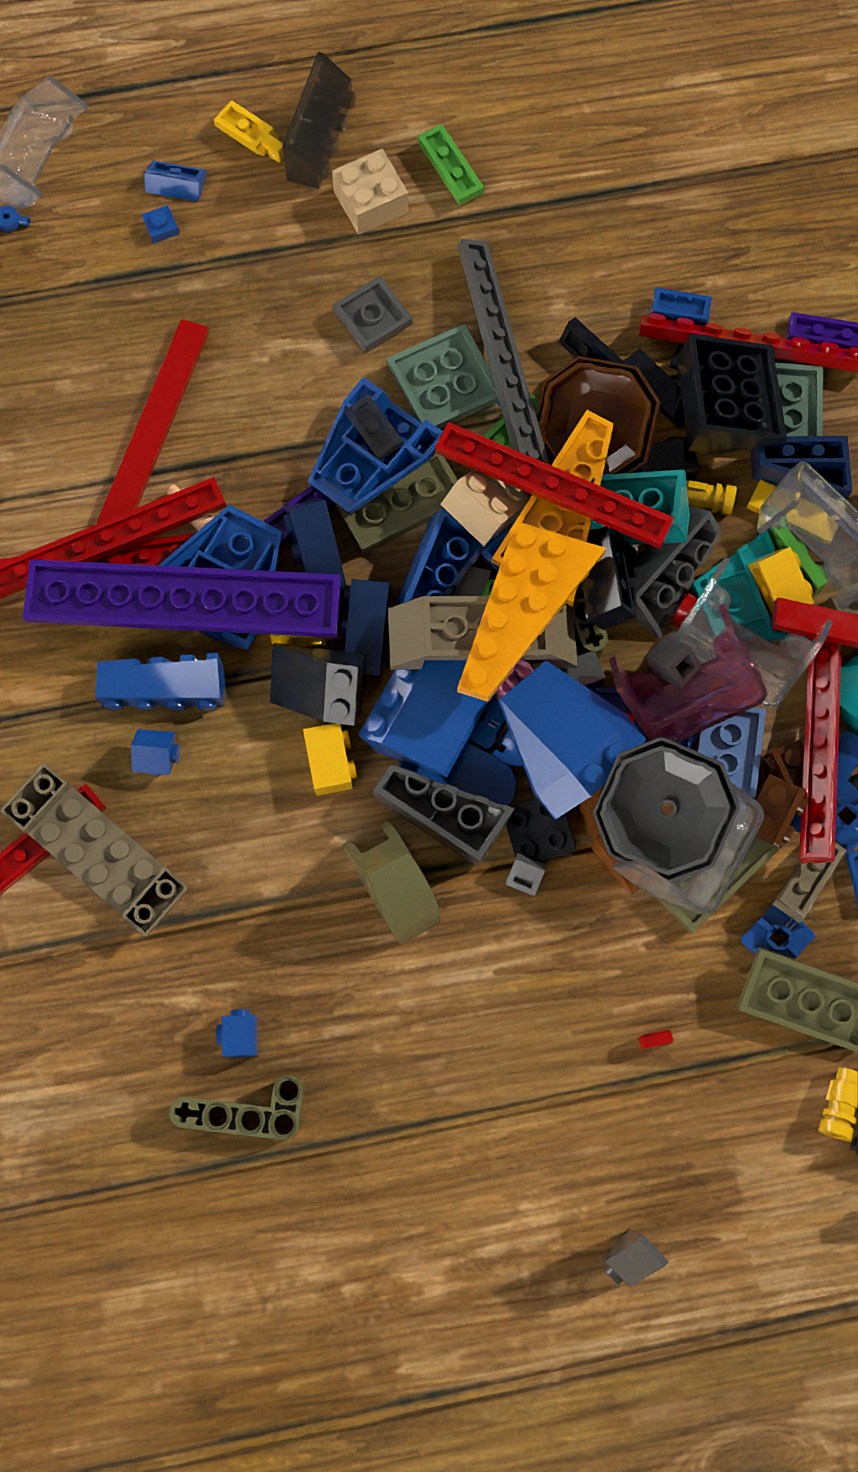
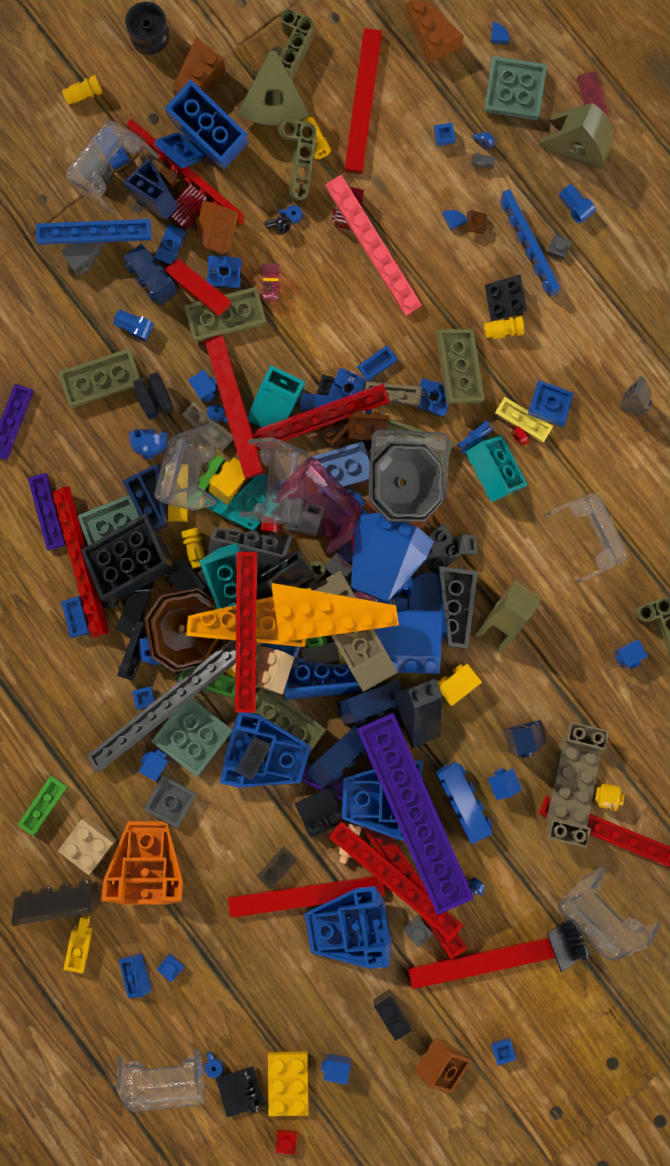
camera: 115 degrees left, 10 degrees up
none -> orange wedge [102,821,183,905]
none -> blue plate [132,686,155,710]
none -> blue brick [139,749,170,781]
none -> clear smoke plate [257,846,298,889]
none -> black hinge [294,787,346,838]
none -> blue wedge [304,886,392,969]
none -> dark grey brick [404,914,433,947]
none -> blue pin [457,421,493,454]
none -> teal slope [466,435,528,503]
none -> blue plate [467,877,486,896]
none -> light yellow plate [494,397,553,443]
none -> dark blue wedge [503,720,546,758]
none -> blue tile [528,380,574,427]
none -> clear windscreen [545,493,628,583]
none -> yellow head [595,783,625,811]

